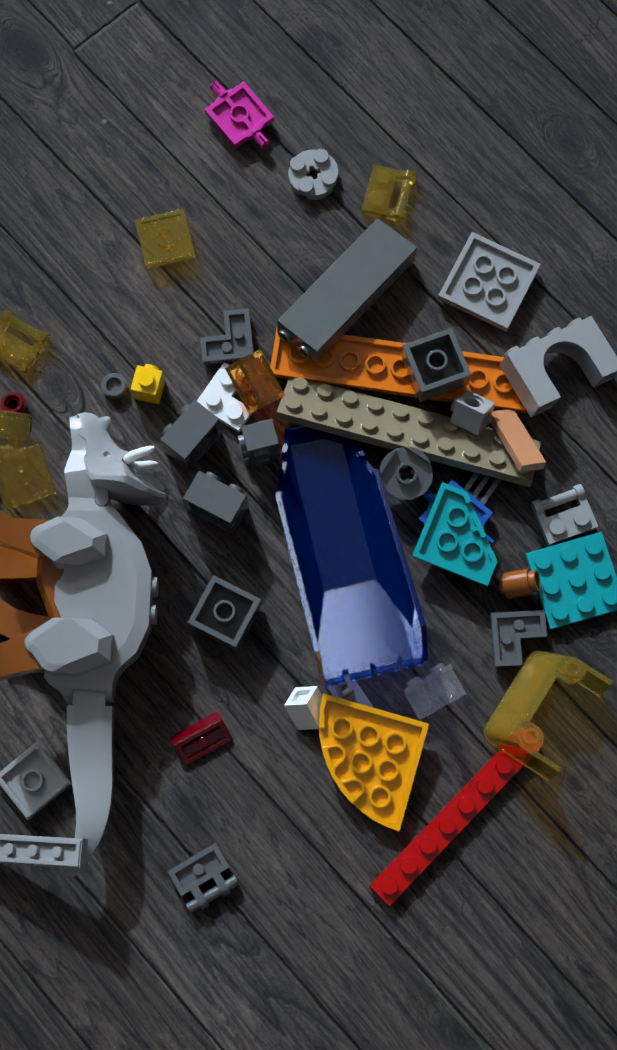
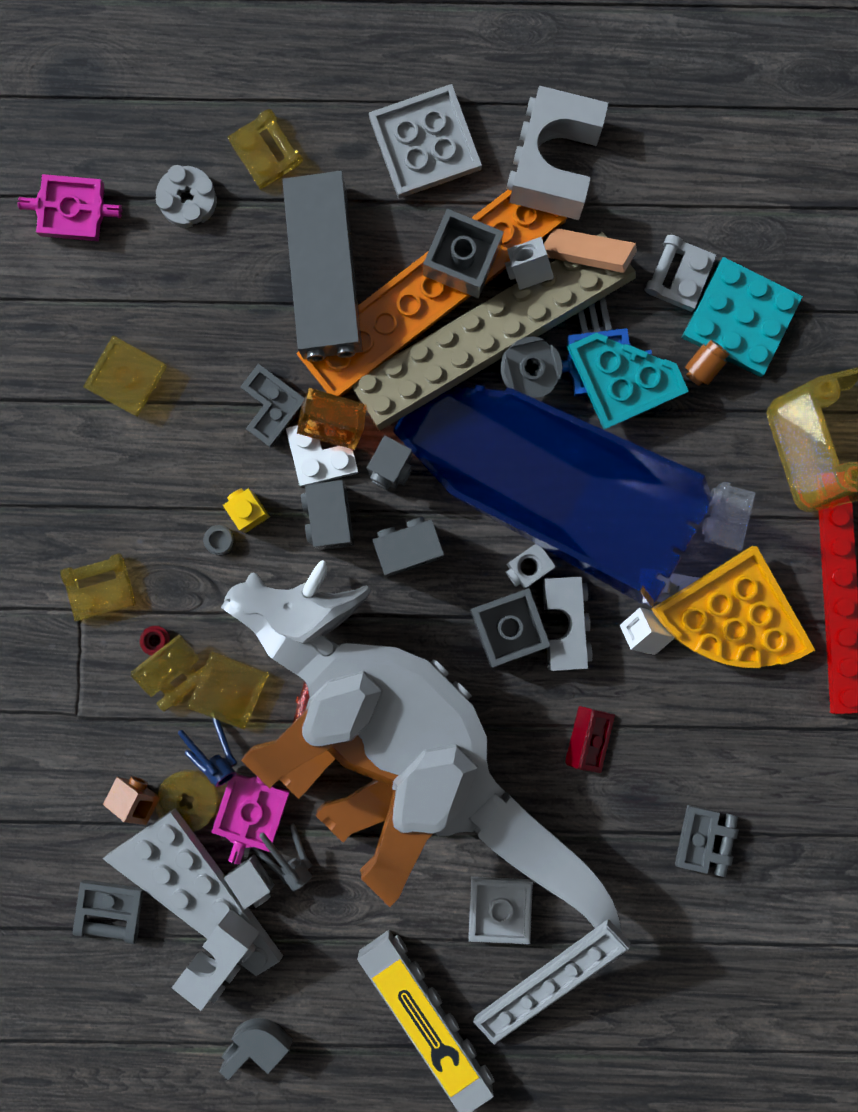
camera: 50 degrees left, 10 degrees up
dark grey plate [490,610,547,668] -> none
none -> light grey brick [506,542,556,589]
none -> light grey arch [542,577,592,671]

